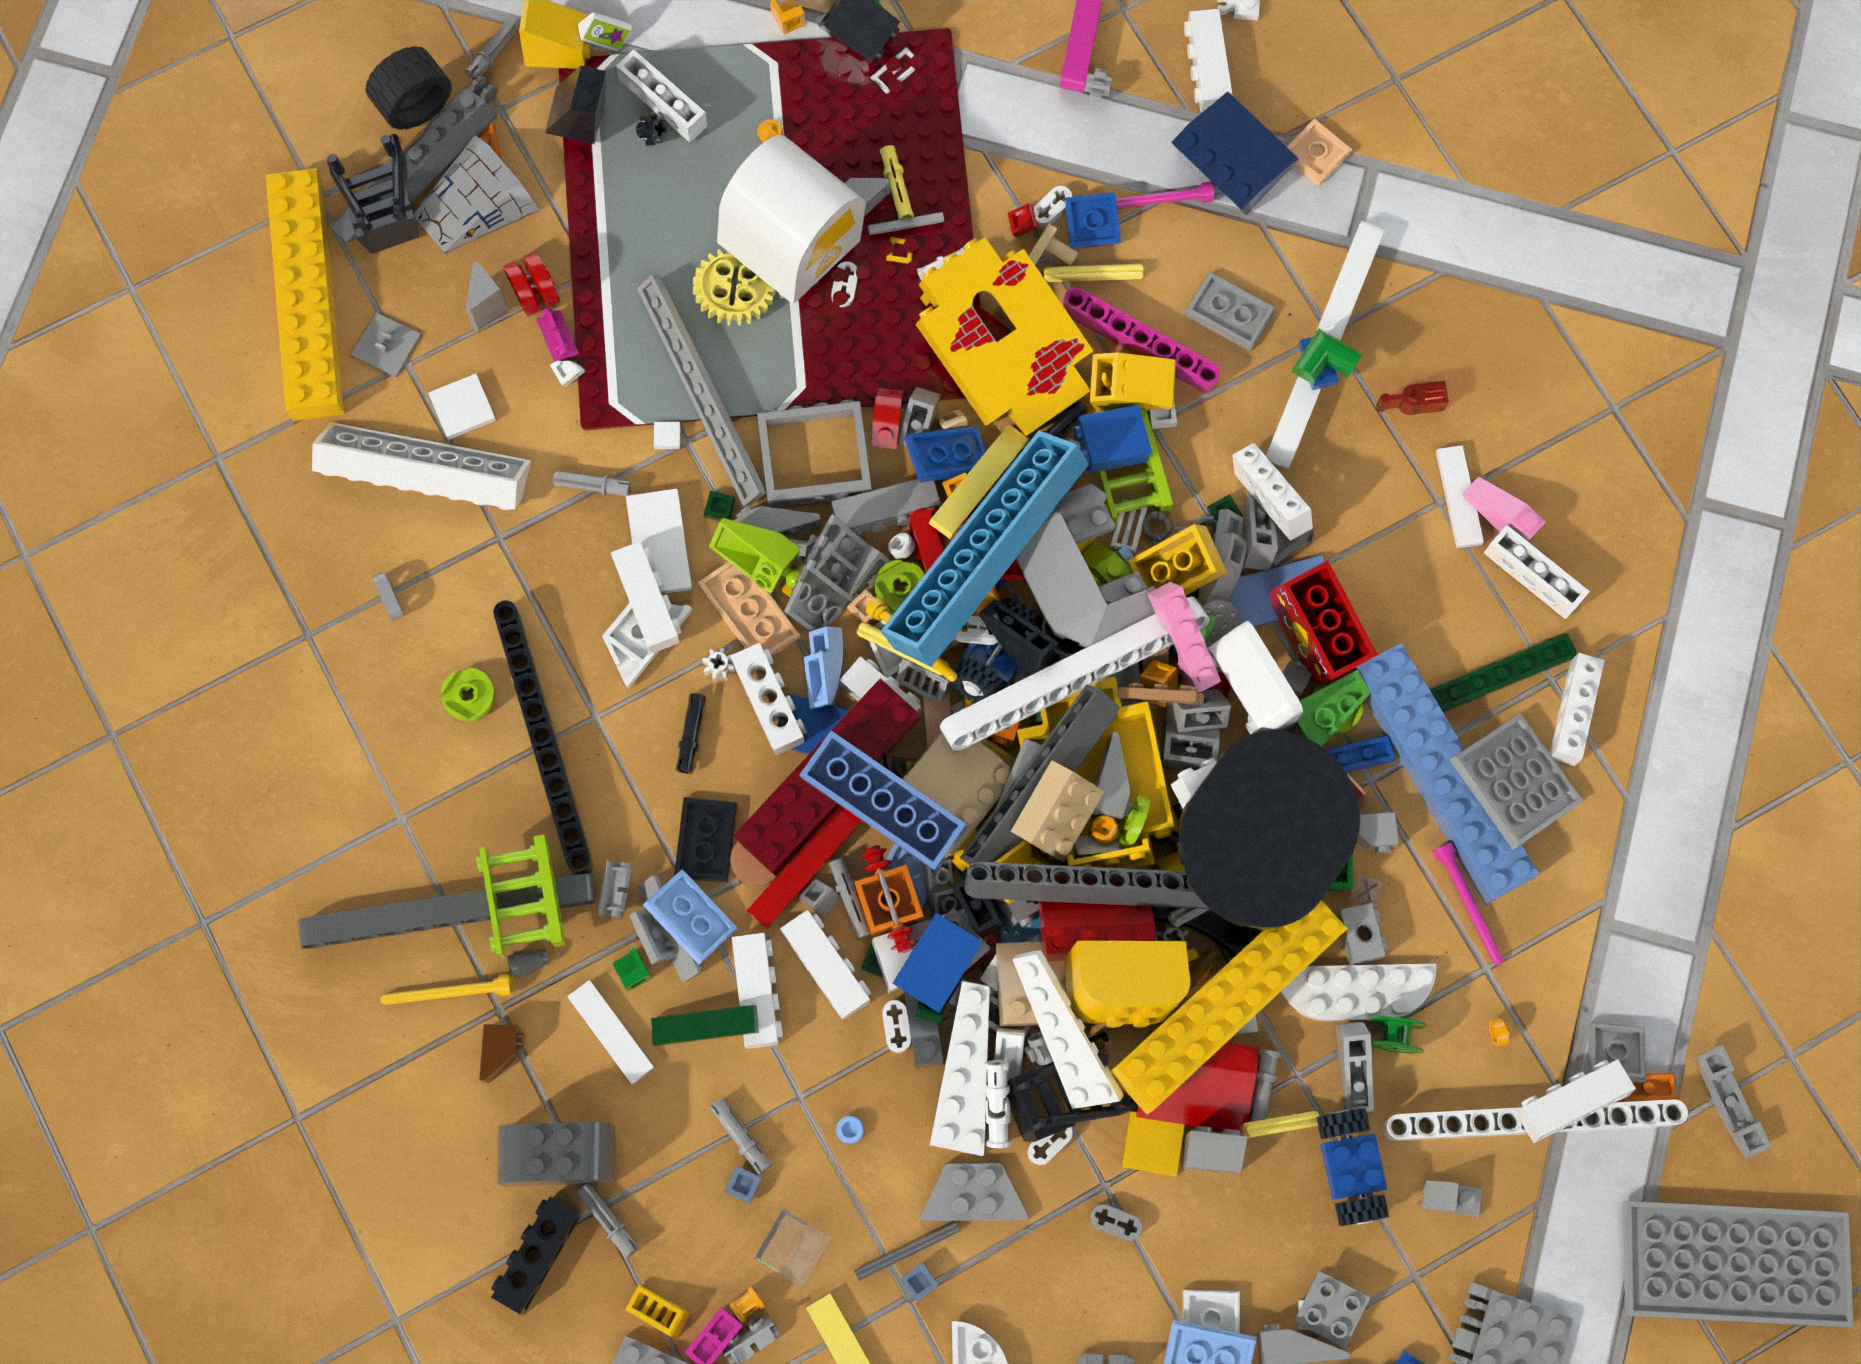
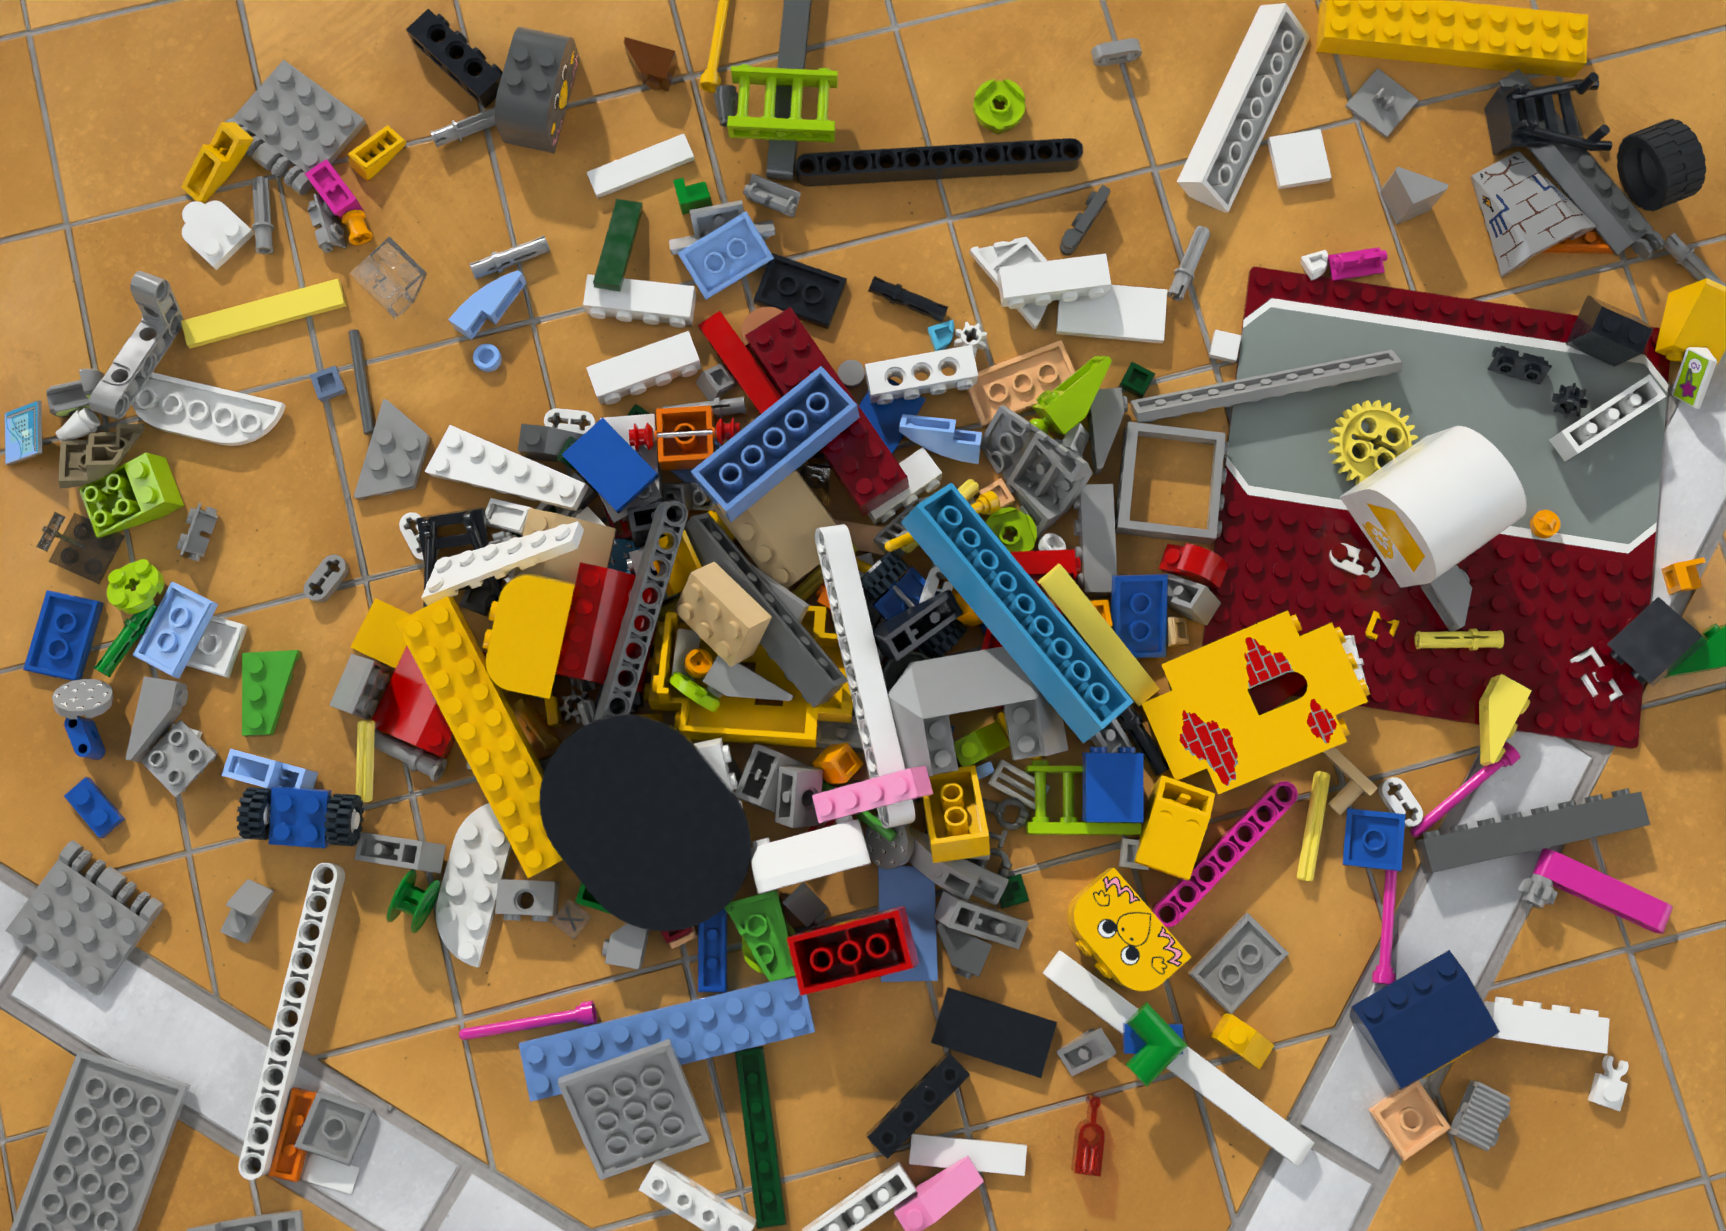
camera: 105 degrees right, 5 degrees up
red wheel [503,251,560,317] -> none
sand blue plate [724,1166,762,1204] -> none
light grey bar [868,212,944,235] -> none
white piece [985,1060,1011,1148] -> none
red tile [1007,203,1038,238] -> none
medium nougat plate [1118,683,1204,705] -> none
white brick [1232,443,1313,541] -> none
light orange tile [1489,1018,1510,1047] -> none
white brick [1517,1059,1636,1143] -> none
none -> light blue slope [221,749,318,789]
none -> bright green wing [242,650,301,737]
none -> white sticker [302,1154,359,1194]
none -> light blue slope [448,270,527,340]
none -> light grey tile [838,360,865,388]
none -> black brick [867,1051,970,1159]
none -> medium azure tile [927,320,954,351]
none -> black tile [931,987,1057,1078]
none -> light grey slope [1056,1027,1117,1076]
none -> dark grey hinge [1060,184,1111,255]
none -> yellow brick [1067,867,1191,991]
none -> yellow slope [1210,1013,1275,1070]
none -> dark pink piece [1410,742,1521,837]
none -> dark grey brick [1415,788,1651,873]
none -> light grey brick [1448,1080,1511,1152]
none -> light yellow slope [1479,674,1531,766]
none -> black hinge [1487,345,1552,385]

